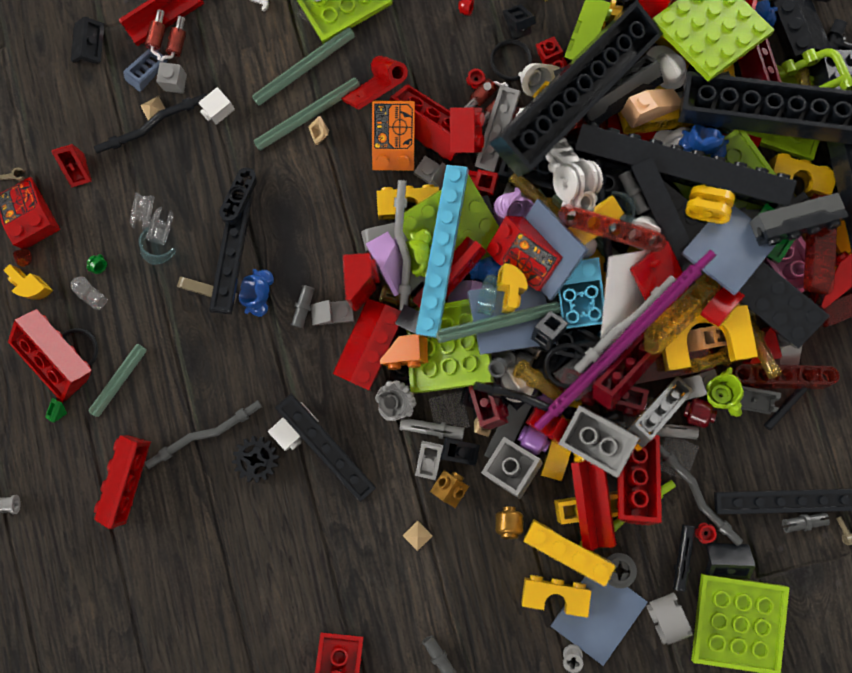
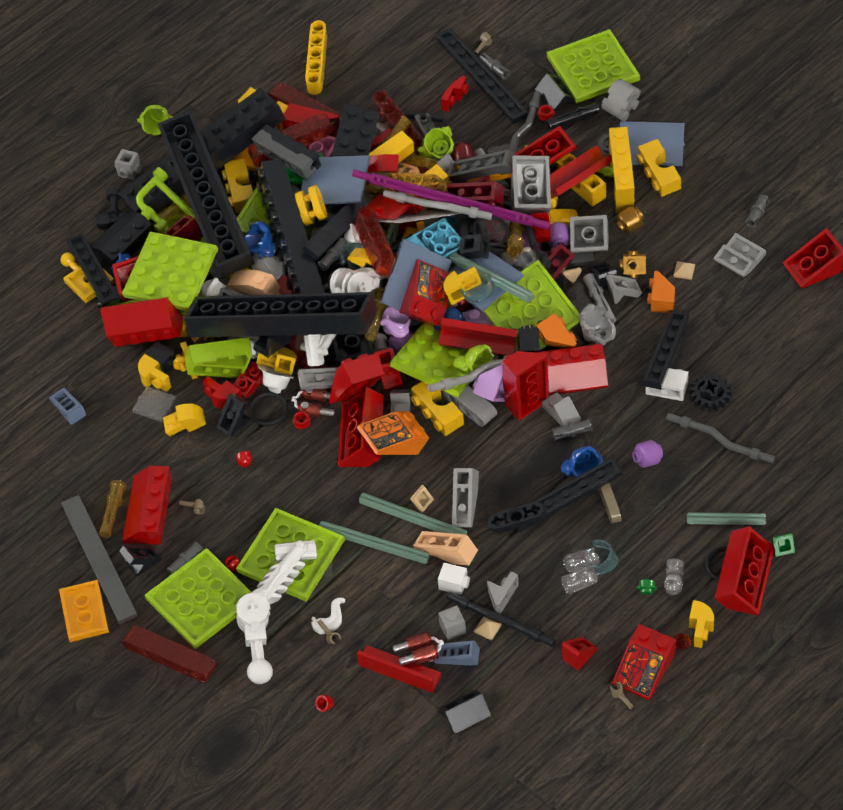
camera: 115 degrees left, 30 degrees down
red slope [94,435,151,529] -> none
red door [341,55,408,110] -> none
medium azure plate [415,165,469,338] -> none
light grey bush [563,644,583,673] -> none
none -> red brick [203,376,242,409]
none -> light nougat slope [413,531,478,565]
none -> red slope [441,76,469,112]
none -> light grey slope [452,468,479,528]
none -> light grey slope [487,572,519,614]
none -> medium lavender head [632,440,663,468]
none -> orange slope [647,271,675,313]
none -> light grey slope [713,233,767,277]

